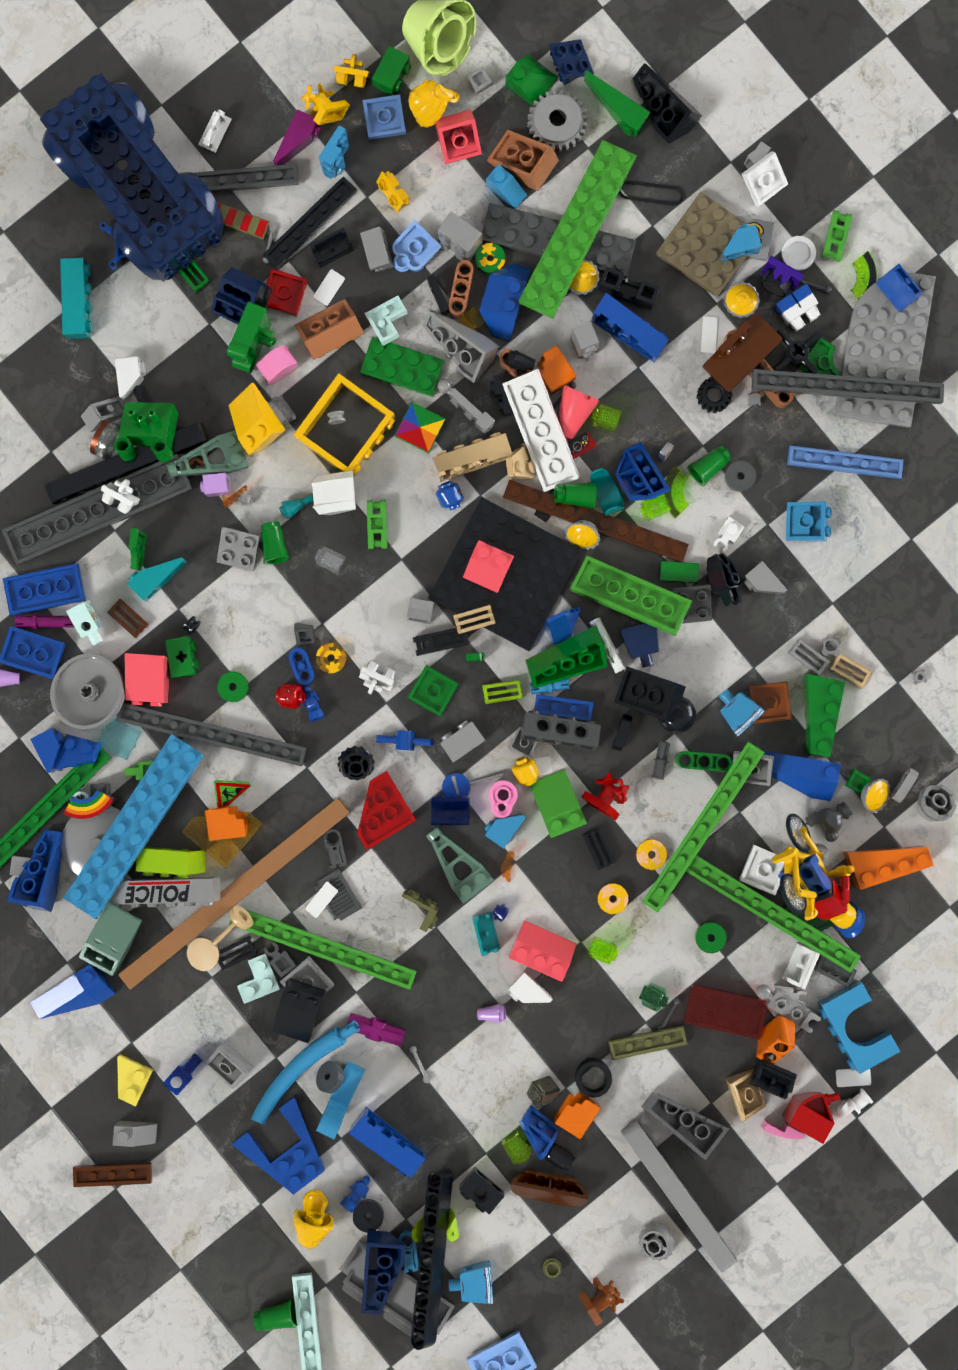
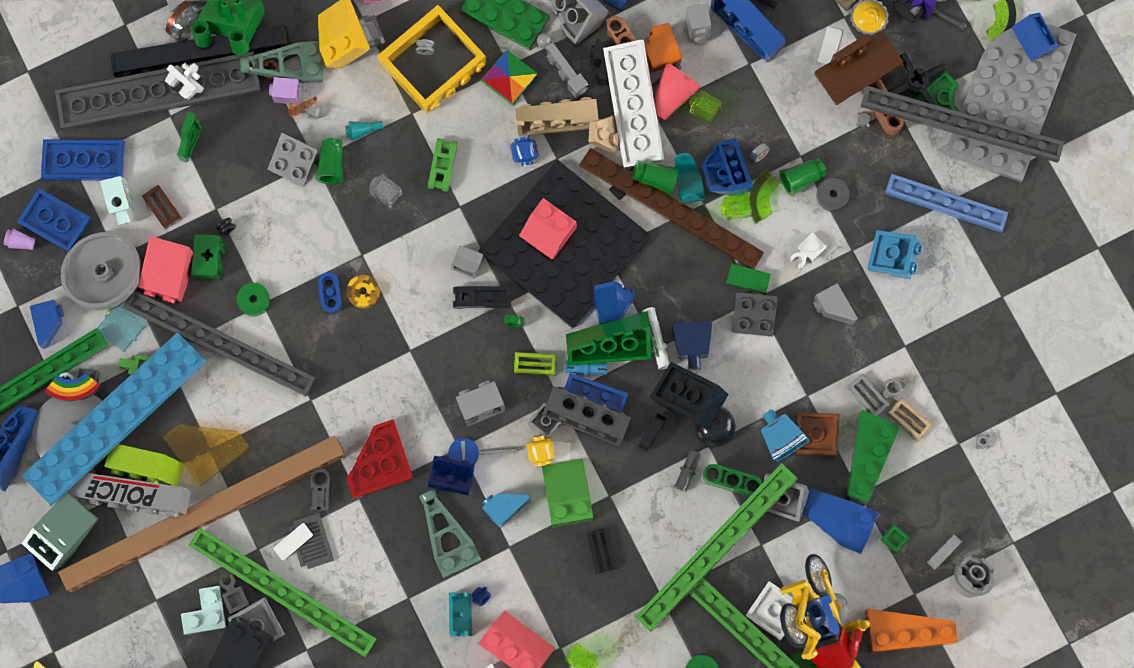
camera: 10 degrees right, 10 degrees down
magenta pin [15,614,75,629] -> none
blue wing [53,734,102,771] -> none
teal slope [127,557,187,602] -> none
tan piece [187,905,253,971] -> none
orange piece [205,806,249,841] -> none
piece [214,780,251,808] -> none
black tile [218,936,258,971] -> none
red head [275,683,306,709] -> none
dark grey slope [294,623,316,646] -> none
blue piece [303,685,325,722] -> none
white slope [311,471,356,515] -> none
black piece [337,746,375,781] -> none
white hips [359,660,395,695] -> none
blue piece [376,730,434,751] -> none
olive bracket [402,889,439,932] -> none
green tile [407,665,459,717] -> none
tan tile [453,605,496,634] -> none
bright pink piece [489,780,518,818] -> none
clear orange piece [500,850,515,882] -> none
black cone [506,350,536,370] -> none
yellow piece [564,520,601,550] -> none
sticker [567,431,596,459] -> none
bright green plate [570,556,692,636] -> none
red piece [581,772,630,821] -> none
yellow piece [597,883,628,914] -> none
yellow piece [636,839,667,870] -> none
black tyre [696,377,733,413] -> none
black hinge [706,553,742,606] -> none
white hips [773,283,820,332] -> none
dark grey animal [805,802,853,842] -> none
yellow piece [861,778,891,814] -> none

